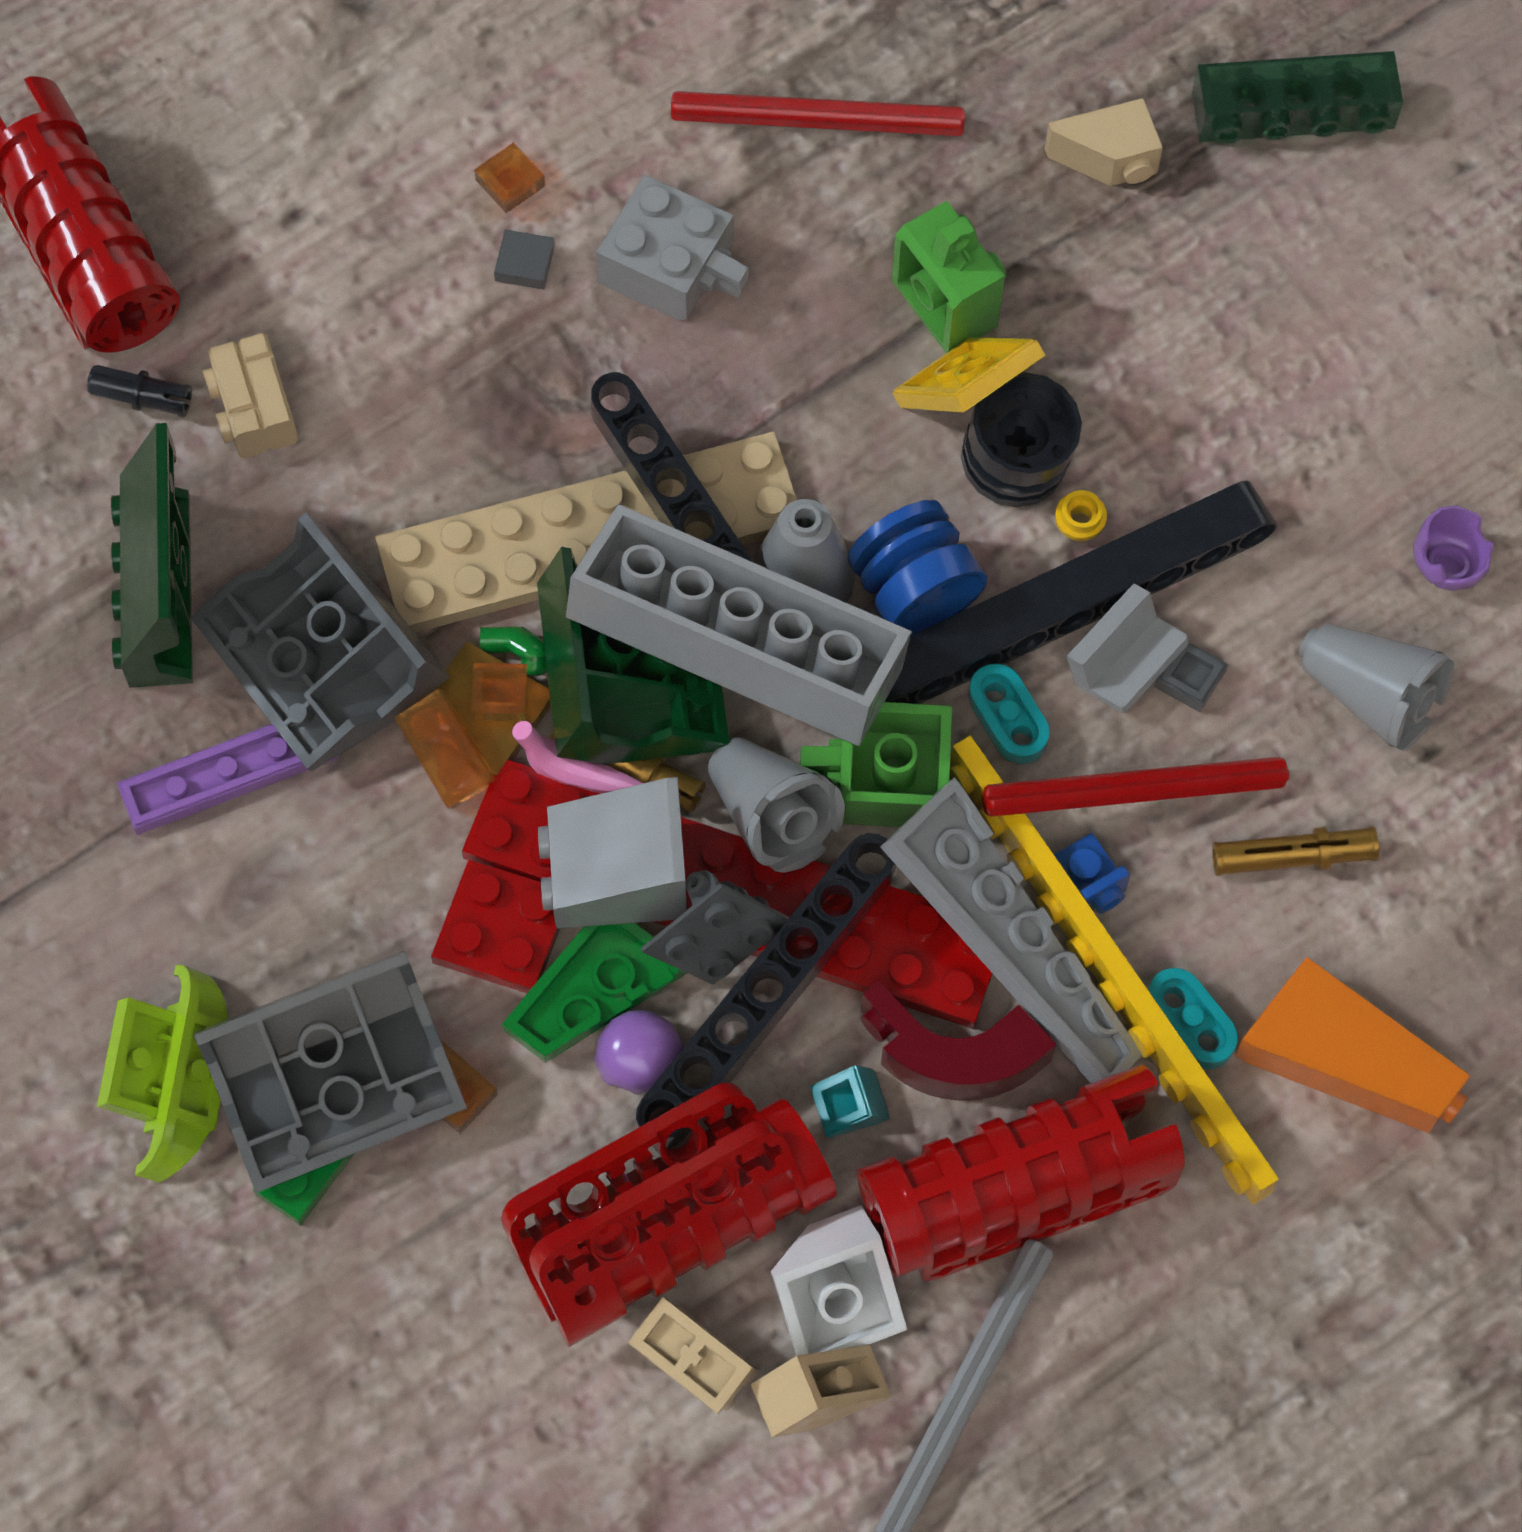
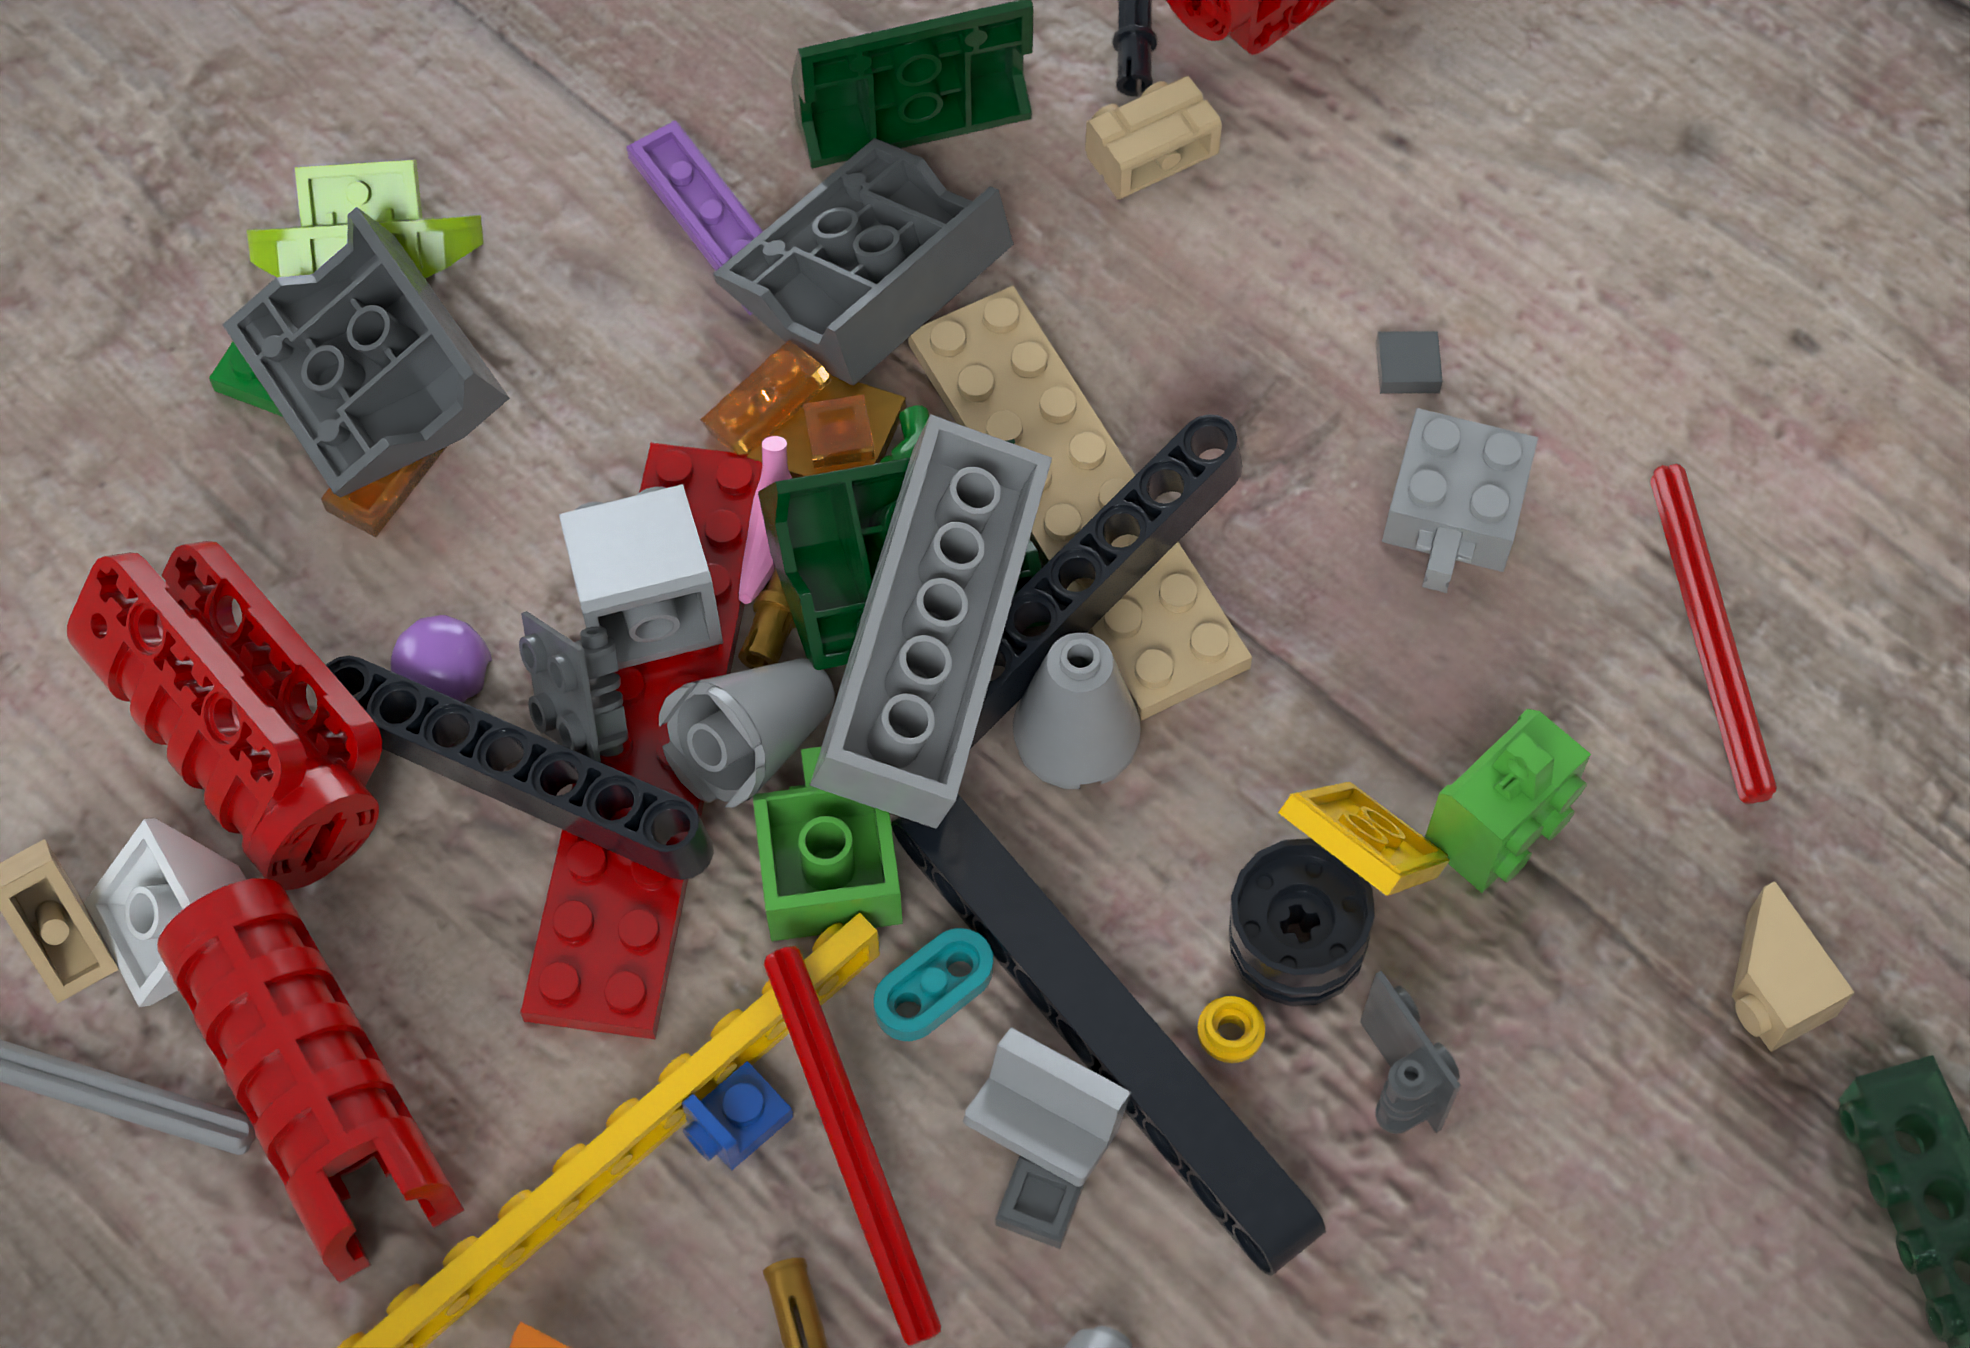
camera: 80 degrees right, 5 degrees down
red plate [431,859,560,993] -> none
clear orange plate [474,142,545,213] -> none
green wing [502,923,688,1063] -> none
tan hinge [628,1297,760,1414] -> none
teal slope [810,1065,890,1138] -> none
blue wheel [848,500,988,635] -> none
dark red arch [860,980,1056,1101] -> none
light grey wing [880,777,1142,1083] -> none
teal plate [1148,968,1238,1070] -> none
none -> dark grey hinge [1360,970,1461,1134]

